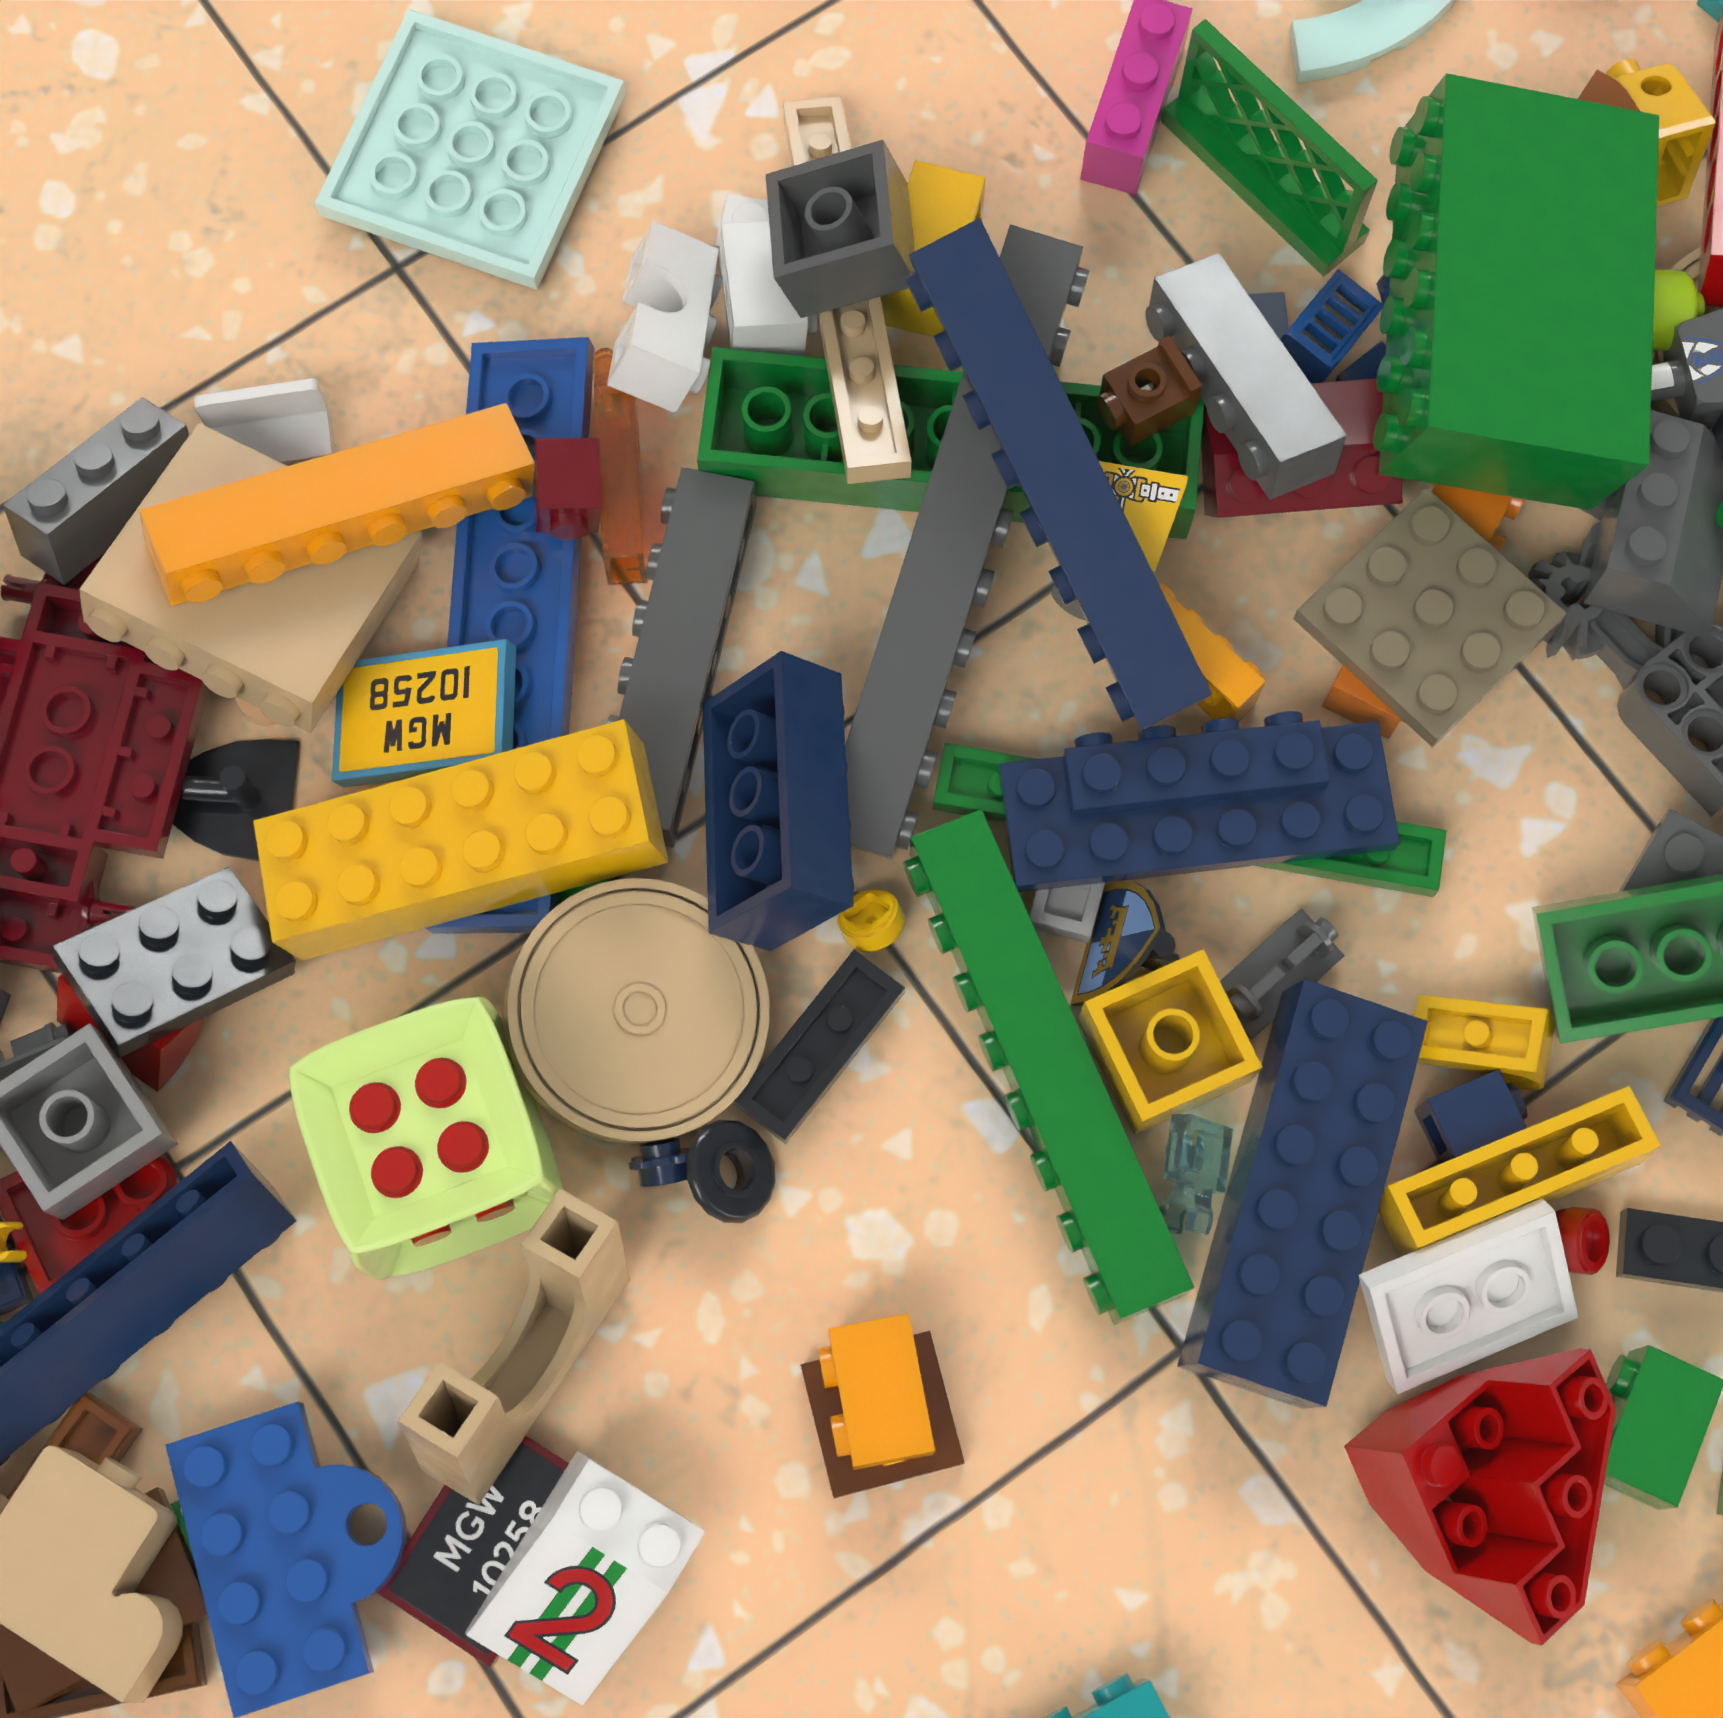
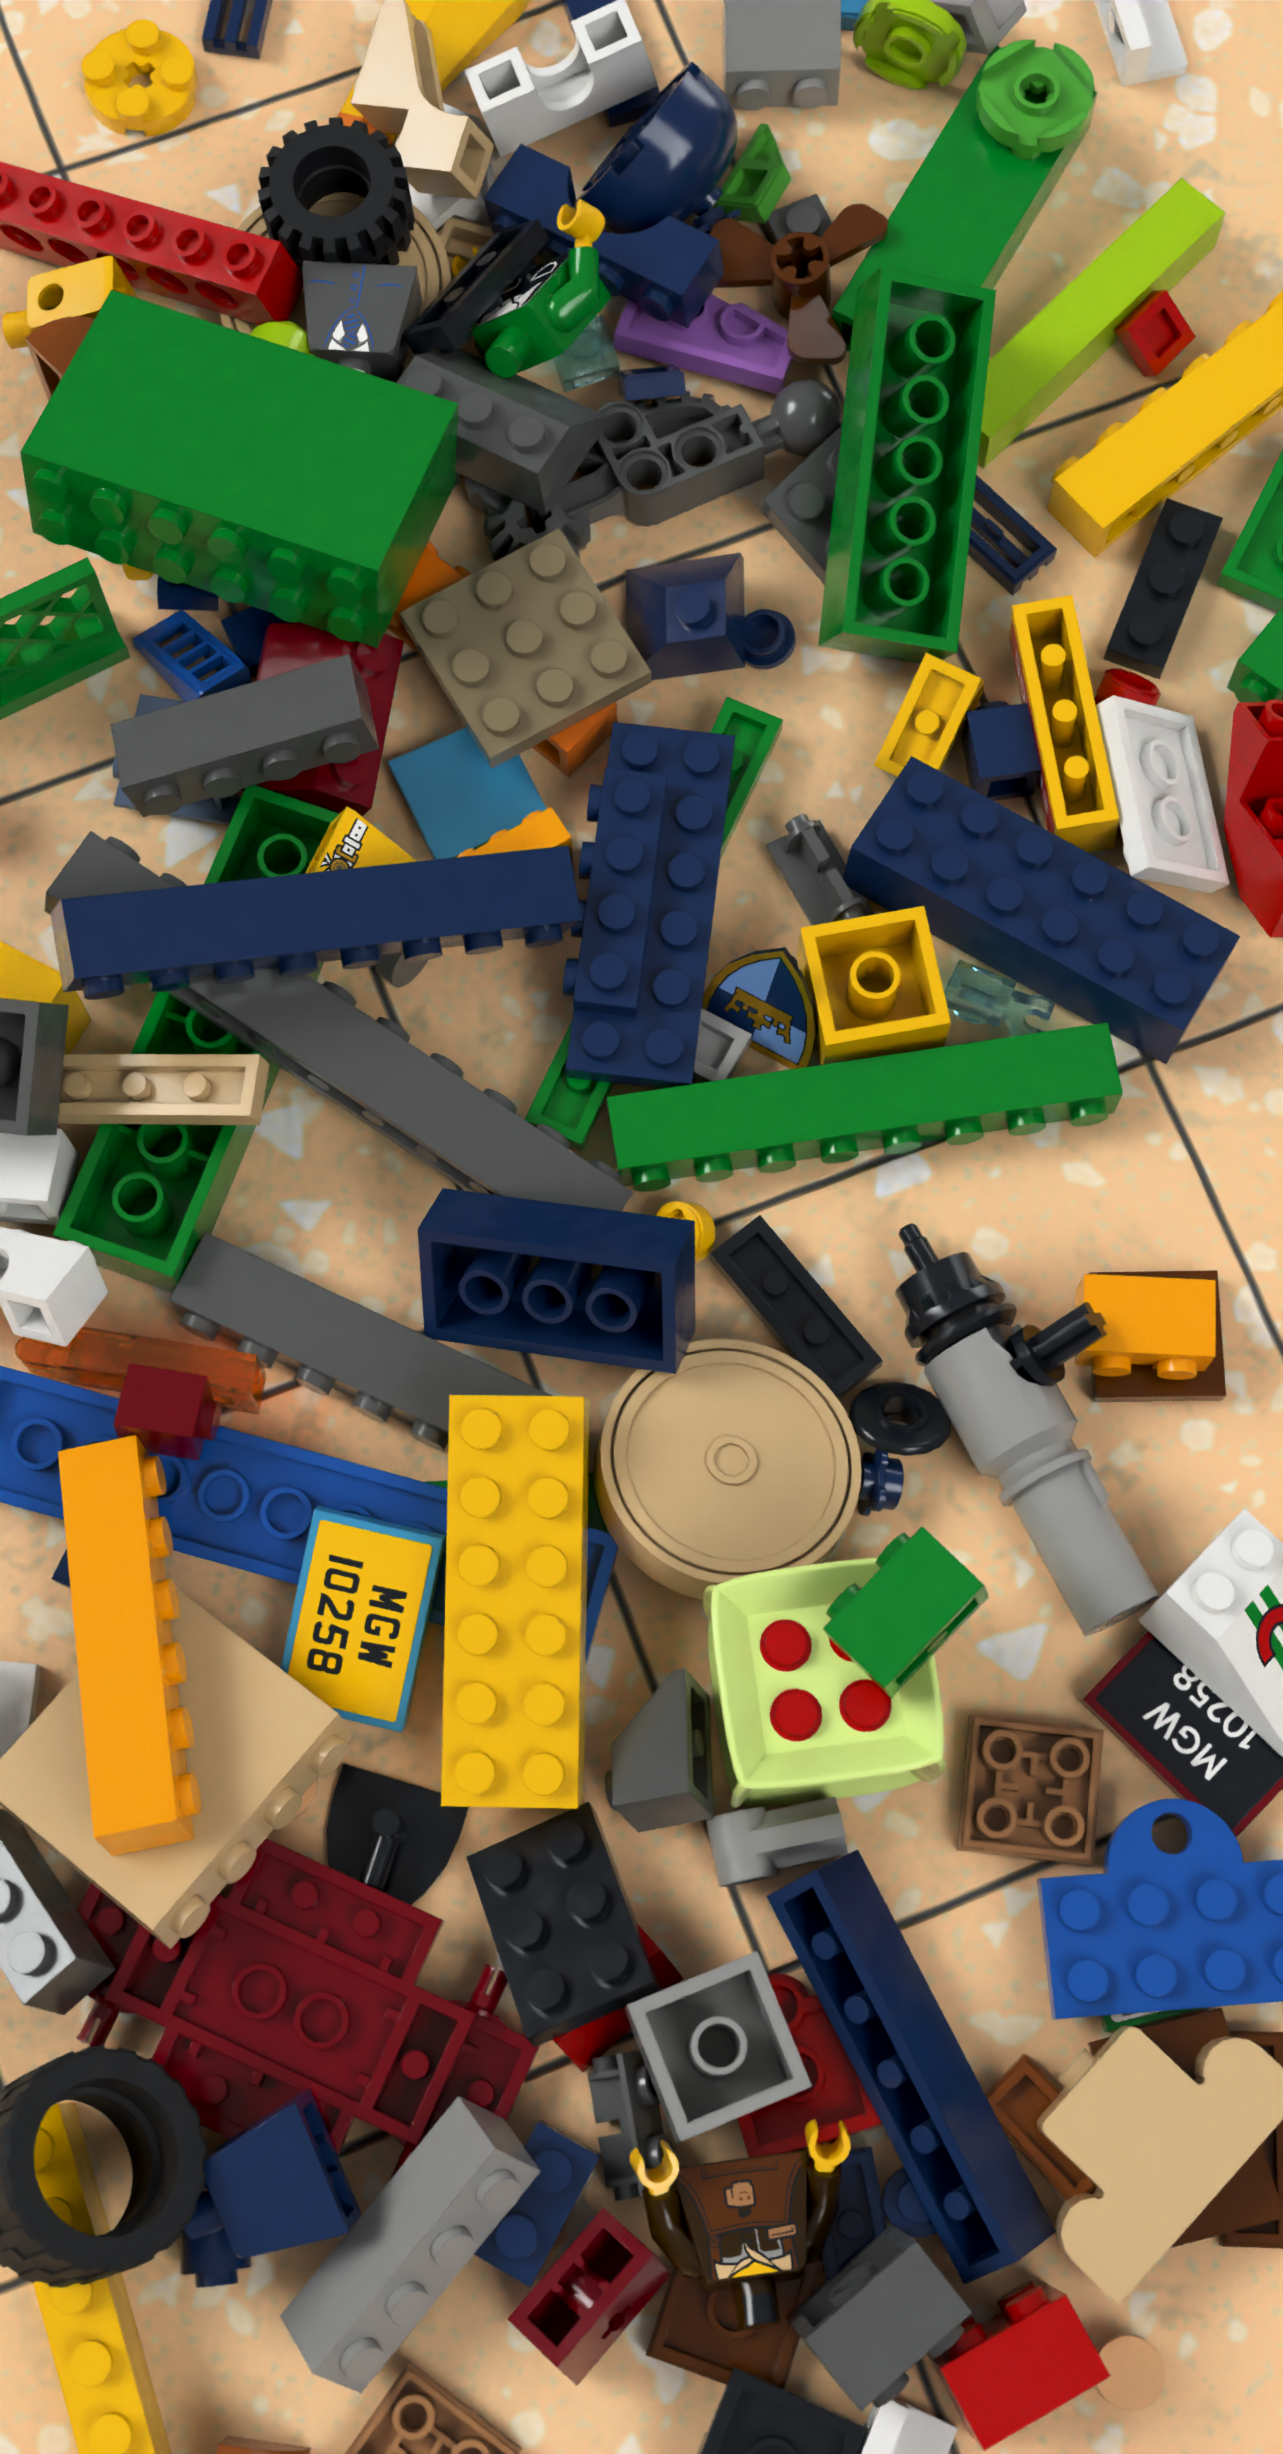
camera: 75 degrees left, 0 degrees up
tan arch [398,1188,630,1505] -> none
reddish brown brick [1097,335,1202,446] -> none
none -> dark azure tile [388,728,546,860]
none -> dark grey slope [605,1668,713,1832]
none -> dark blue slope [626,553,745,680]
none -> light grey piece [706,1797,848,1887]
none -> dark blue plate [744,609,796,670]
none -> green brick [823,1526,989,1698]
none -> light grey piece [895,1223,1159,1637]
none -> medium nougat tile [957,1714,1104,1867]

